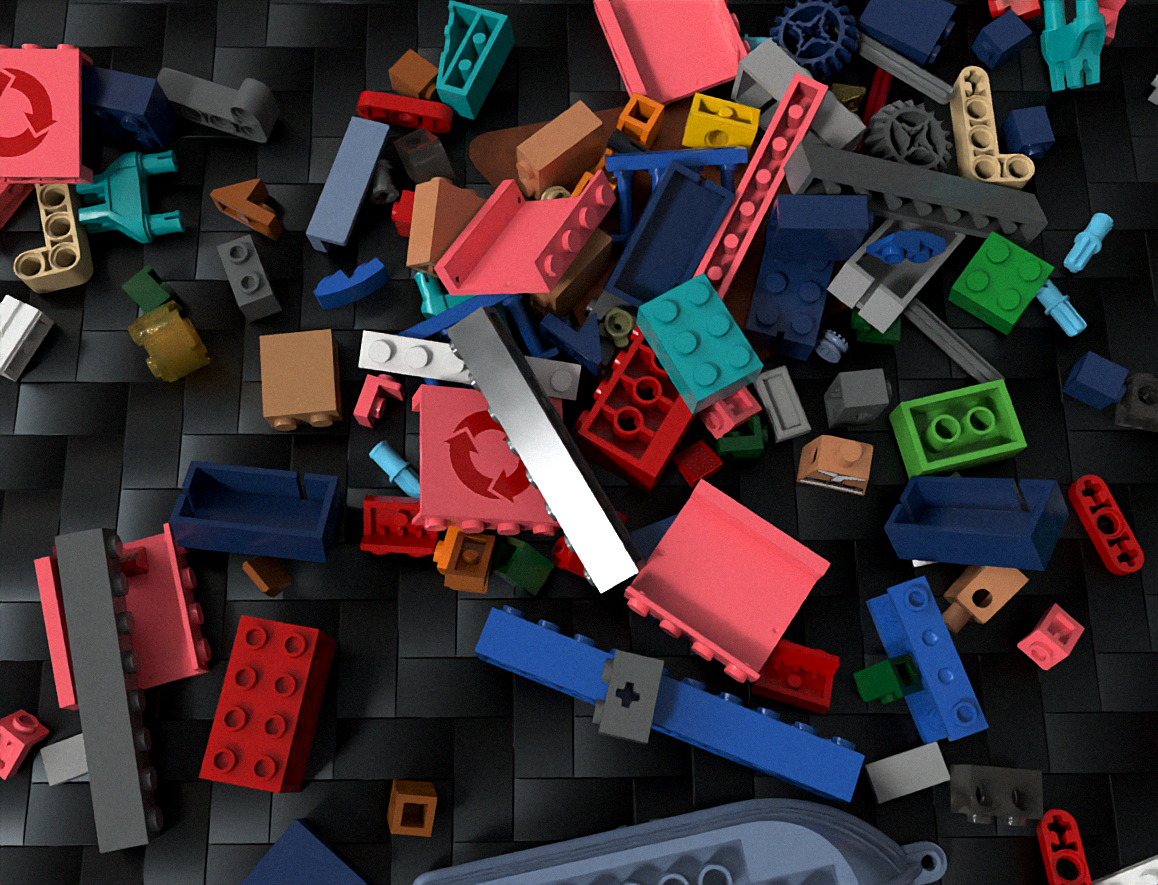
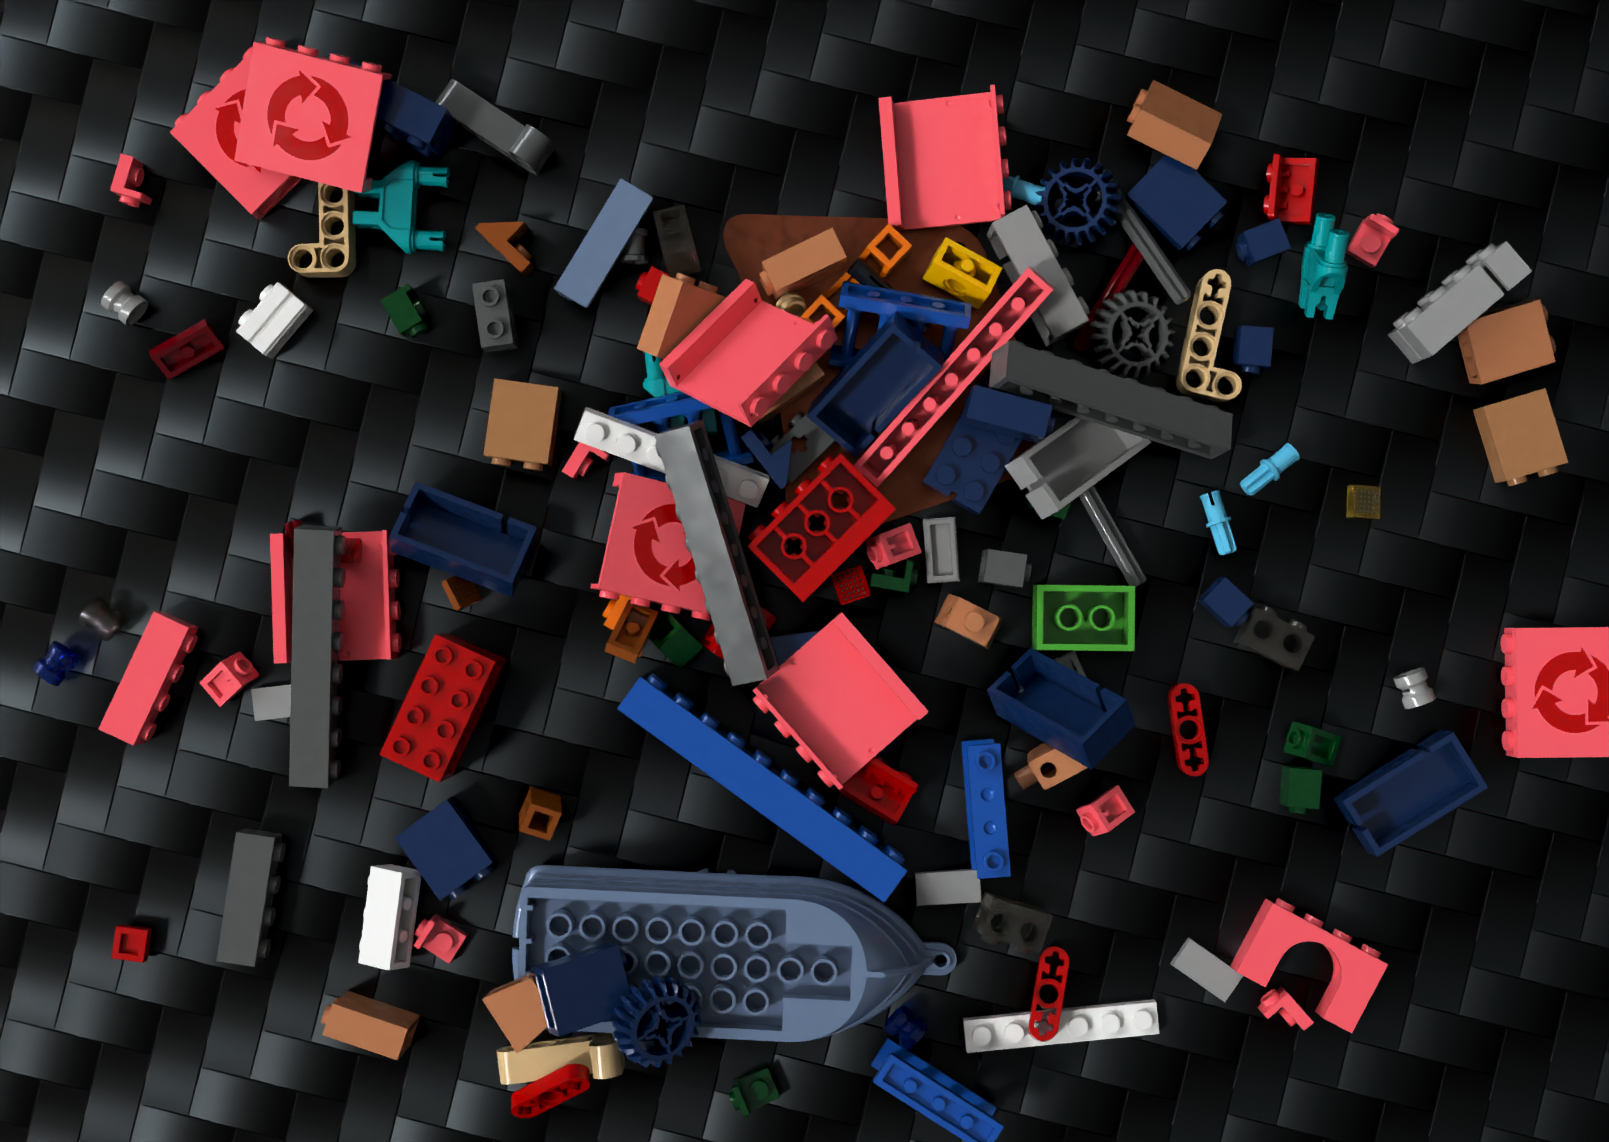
camera: 15 degrees right, 15 degrees up
clear yellow brick [128,299,211,383] -> none
blue slope [313,257,390,310] -> none
red beam [356,91,454,133] -> none
red bracket [360,495,439,557] -> none
medium azure axle [369,440,420,498] -> none
dark orange brick [388,49,439,102] -> none
teal wedge [436,0,515,120] -> none
dark grey brick [592,650,664,744] -> none
olive plate [598,307,637,348] -> none
teal brick [636,273,763,415] -> none
sand blue bush [814,329,849,363] -> none
clear yellow slope [830,83,866,112] -> none
dark green brick [853,653,925,705] -> none
blue slope [866,230,946,264] -> none
green brick [948,231,1055,336] -> none

